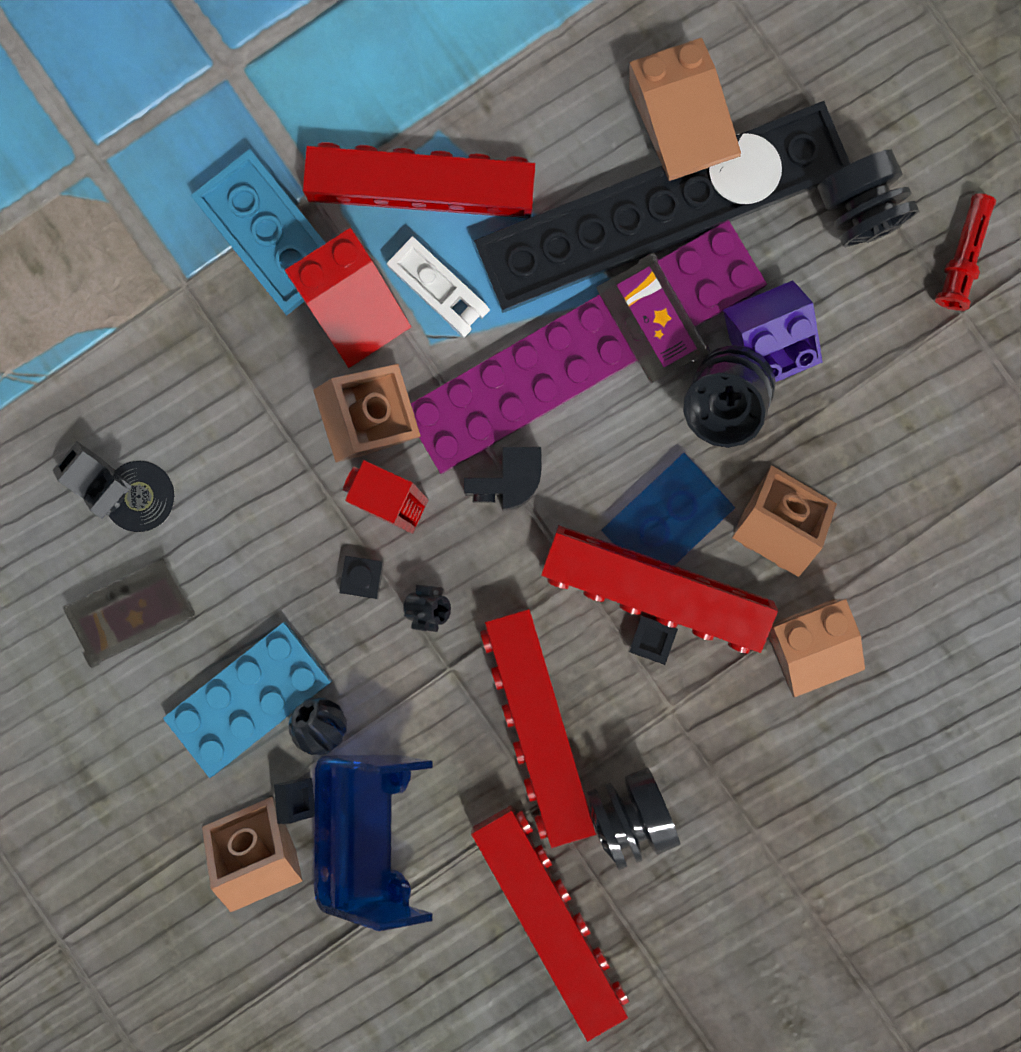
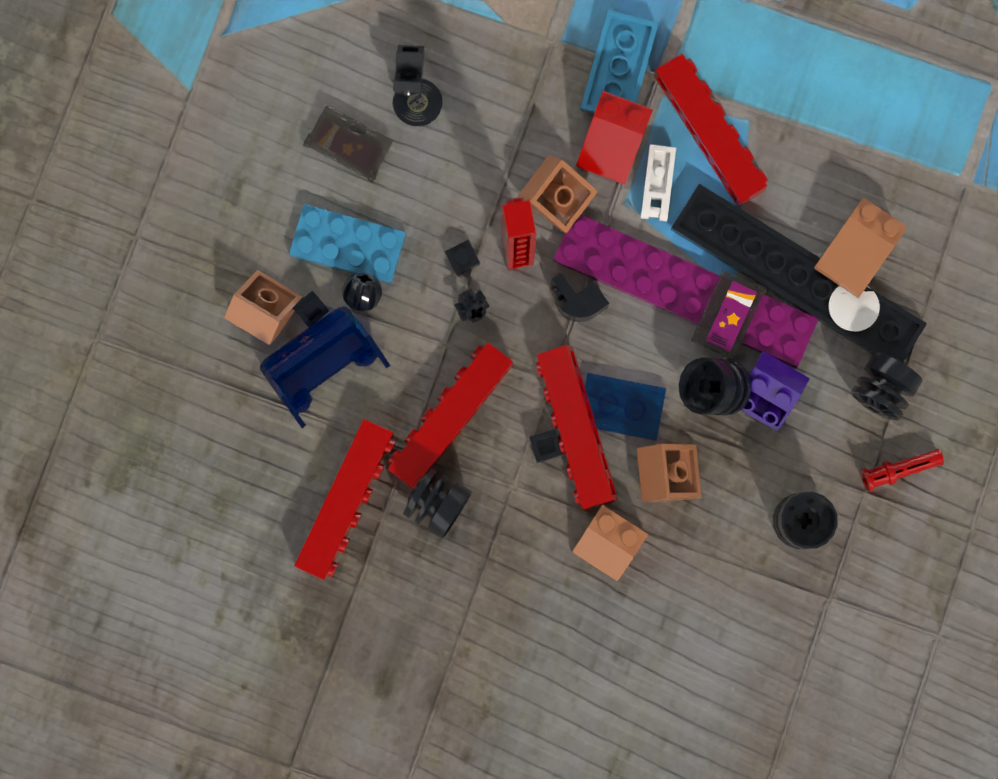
camera: 55 degrees right, 5 degrees down
none -> black wheel [773,492,838,549]

